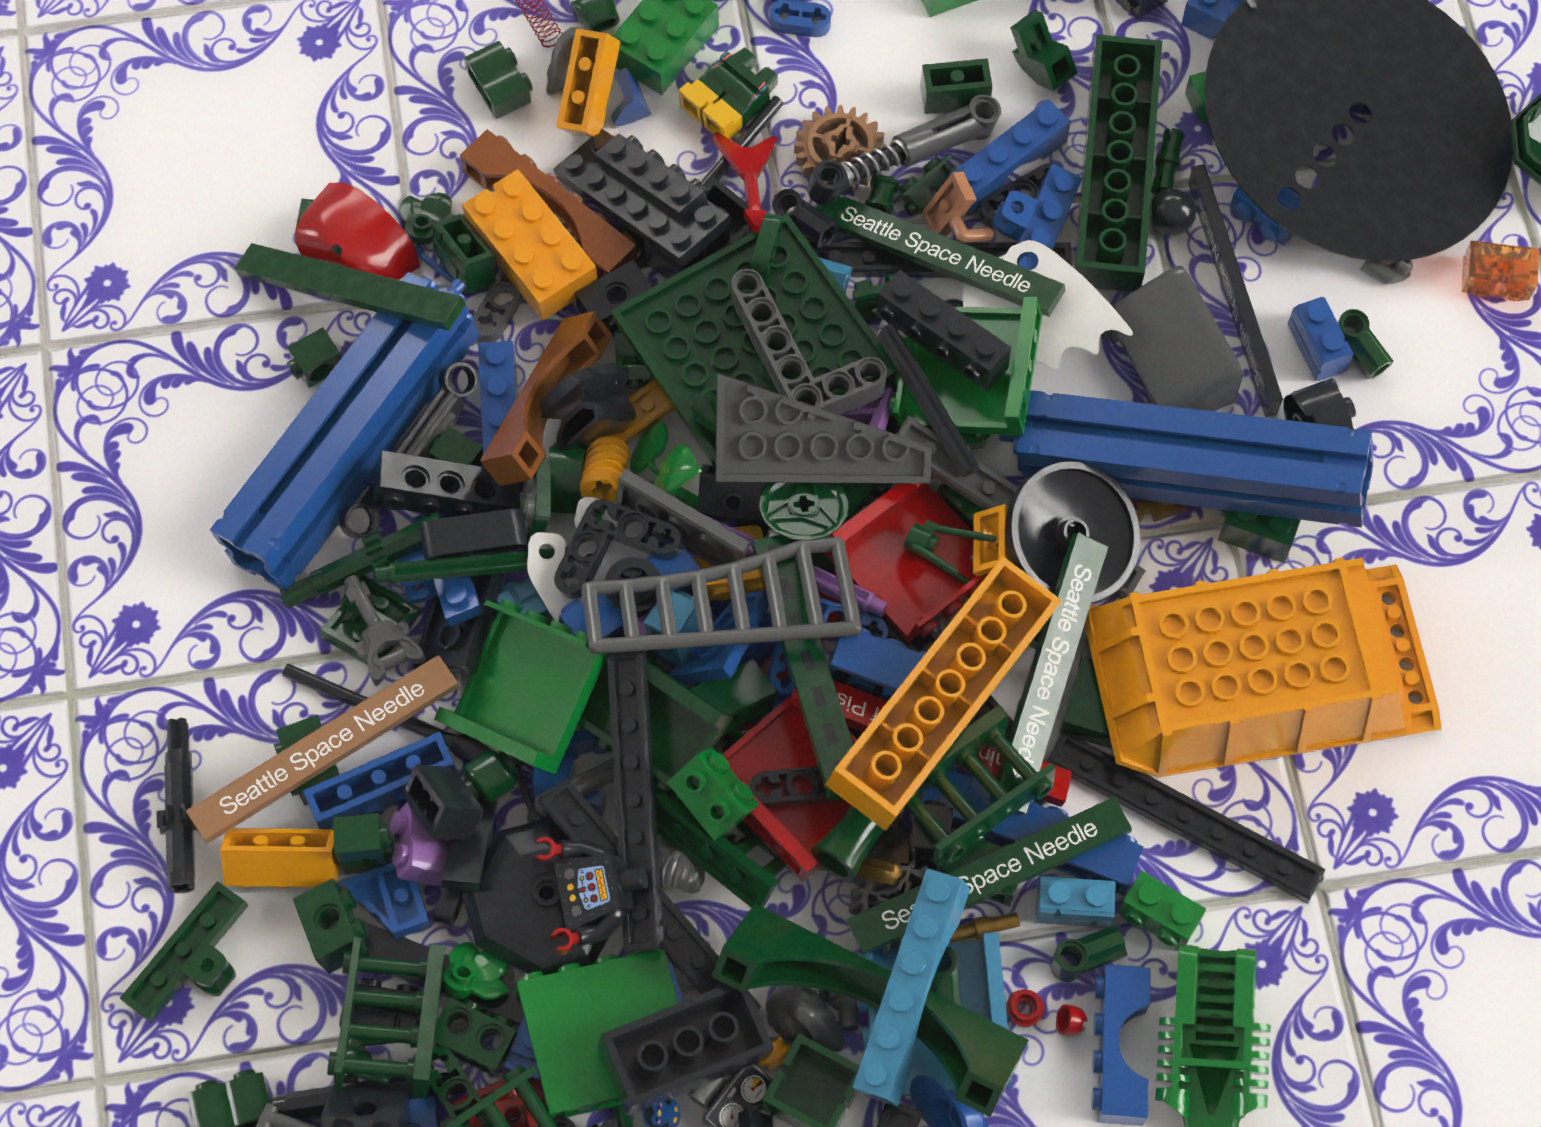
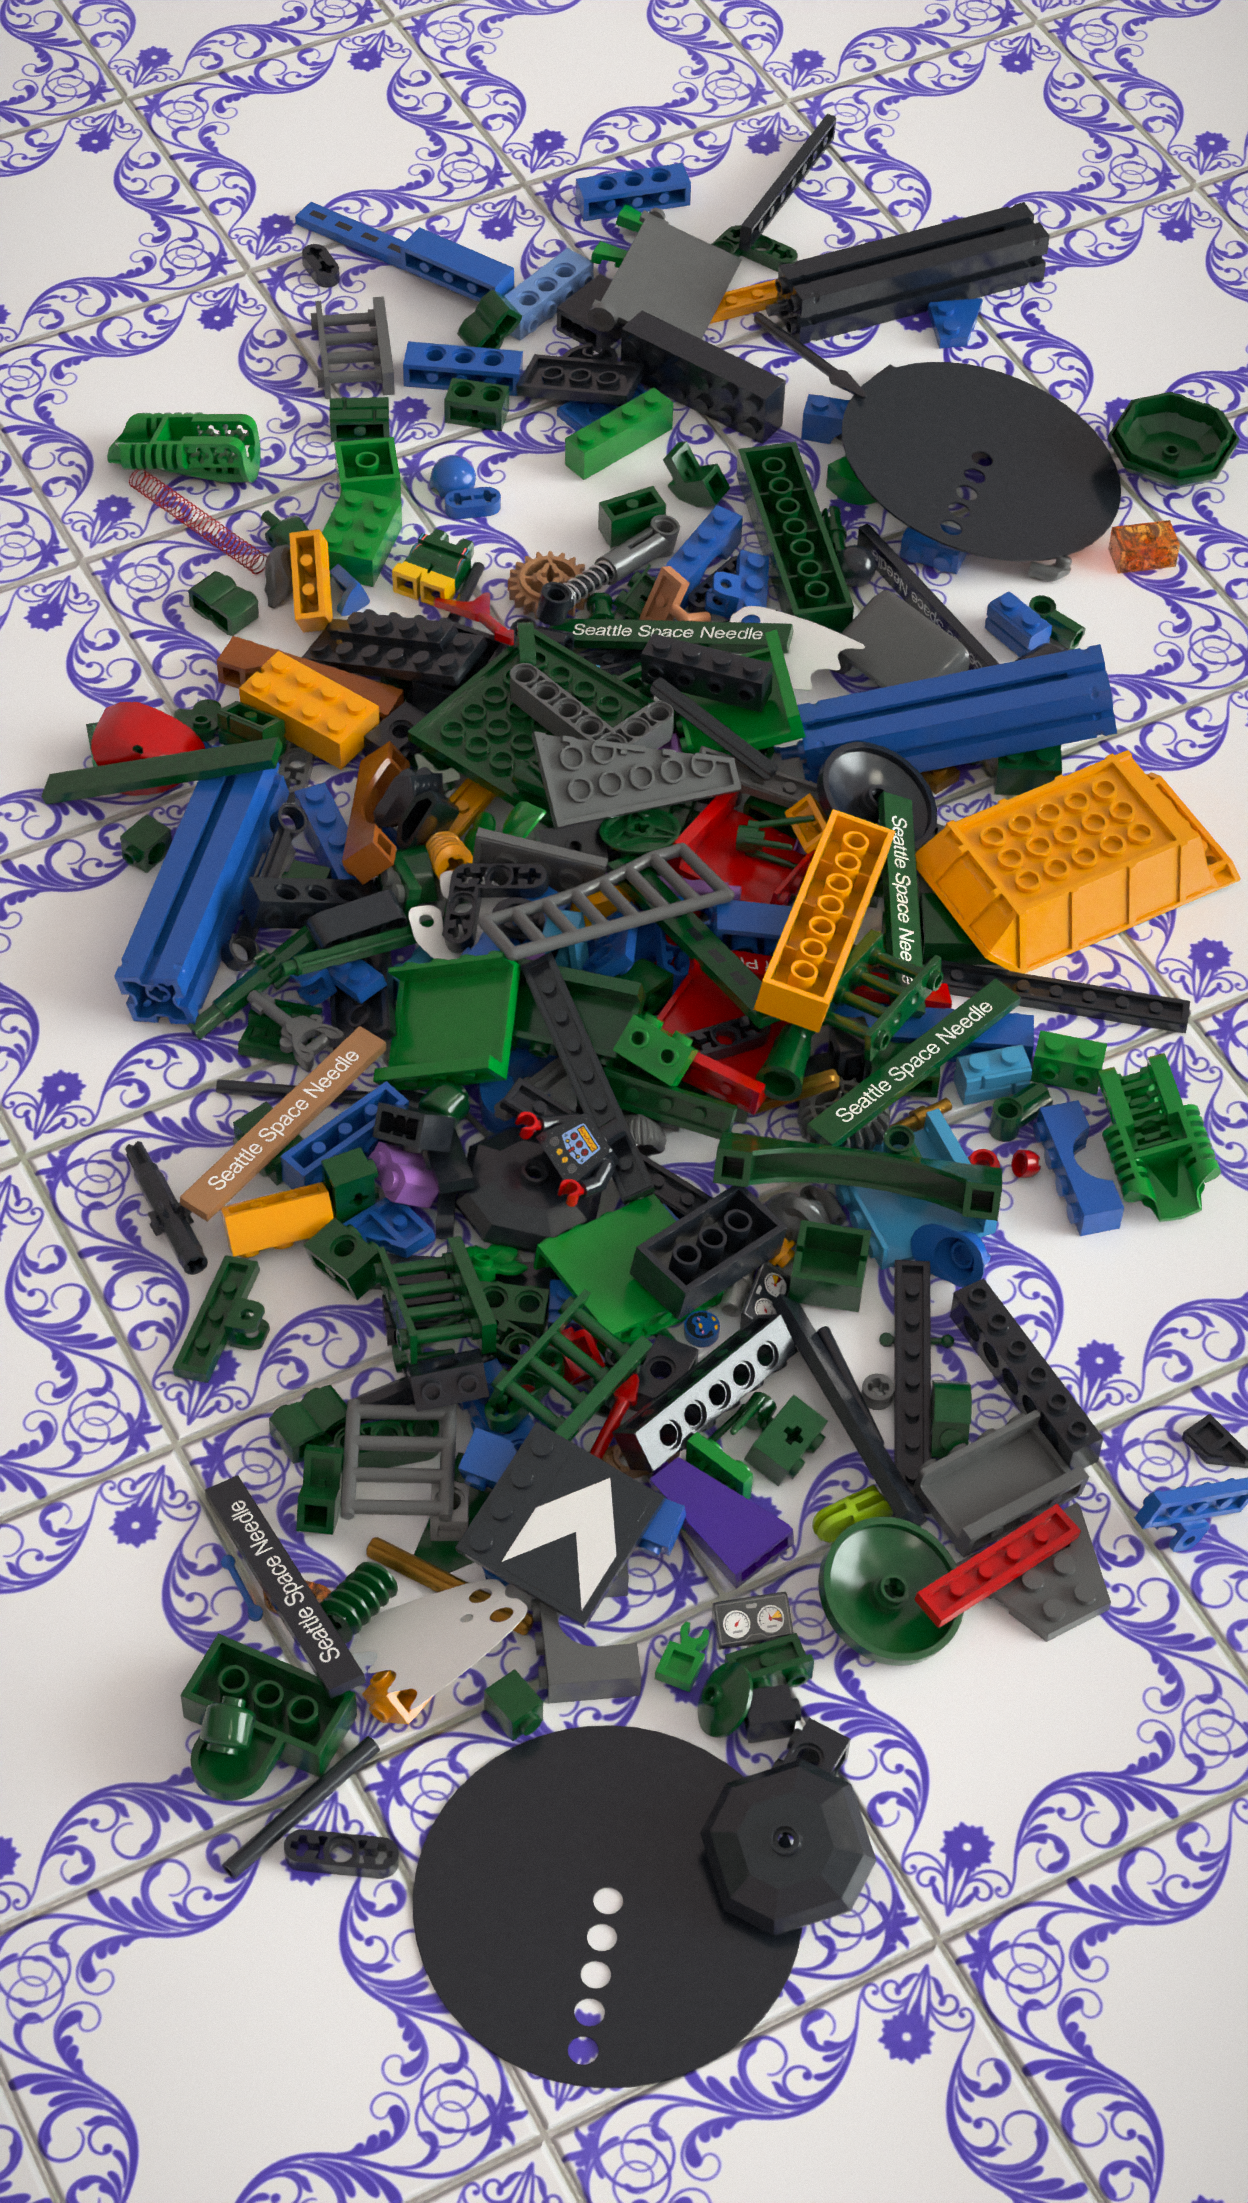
camera: 20 degrees left, 15 degrees down
dark azure arch [852,868,970,1107] -> none

